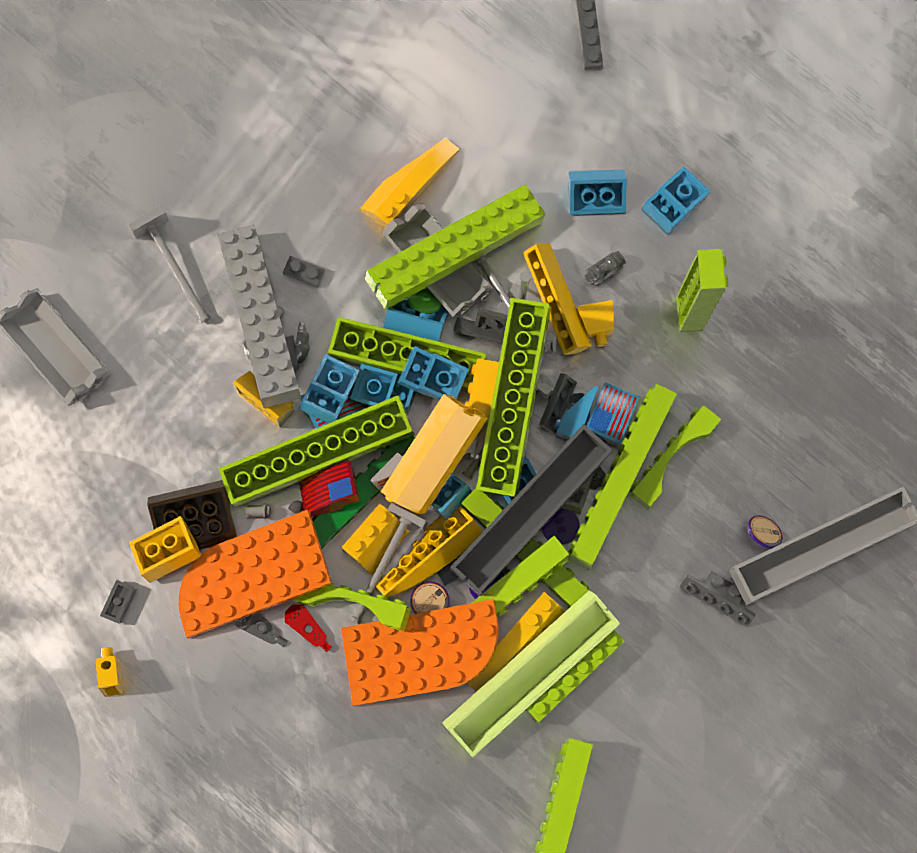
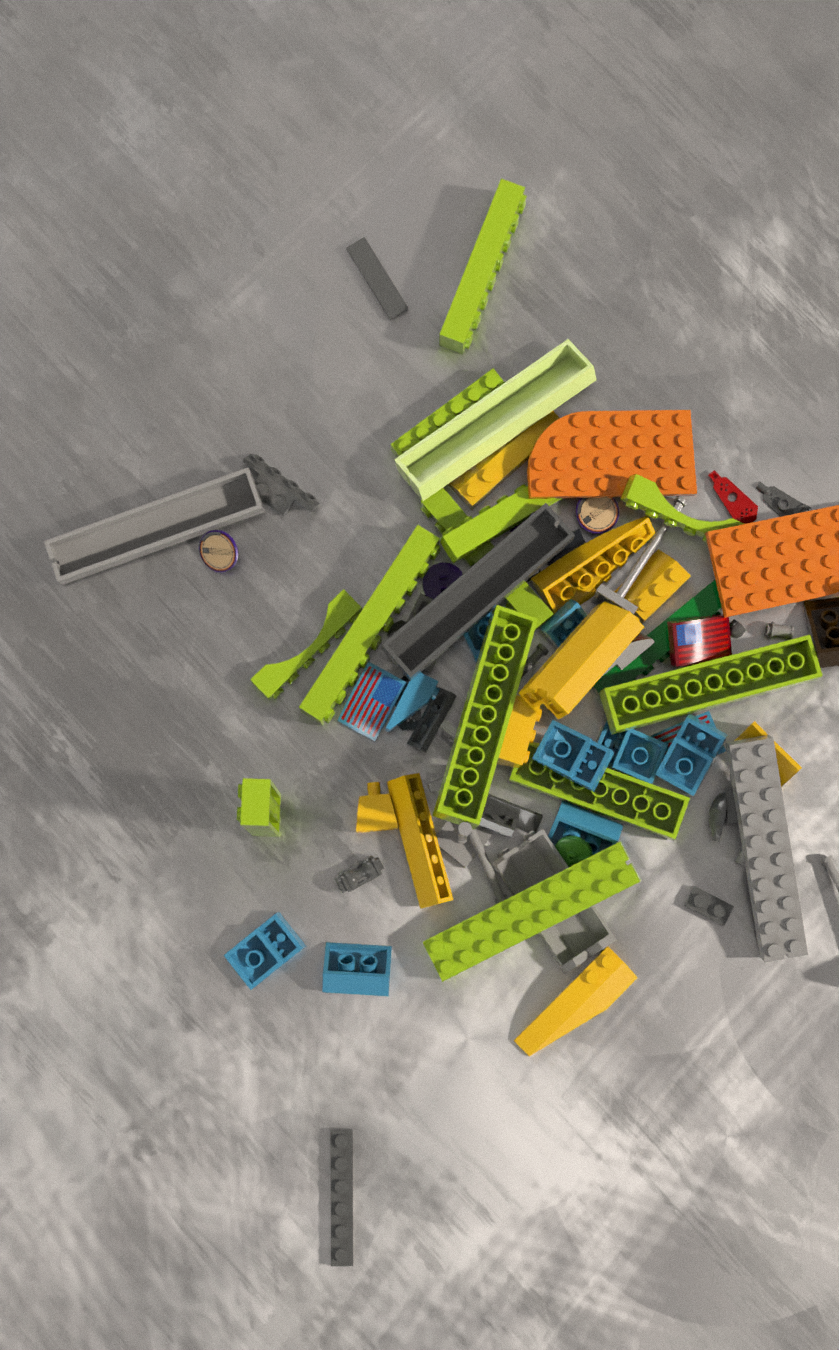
camera: 170 degrees left, 5 degrees up
none -> dark grey tile [346,237,408,320]

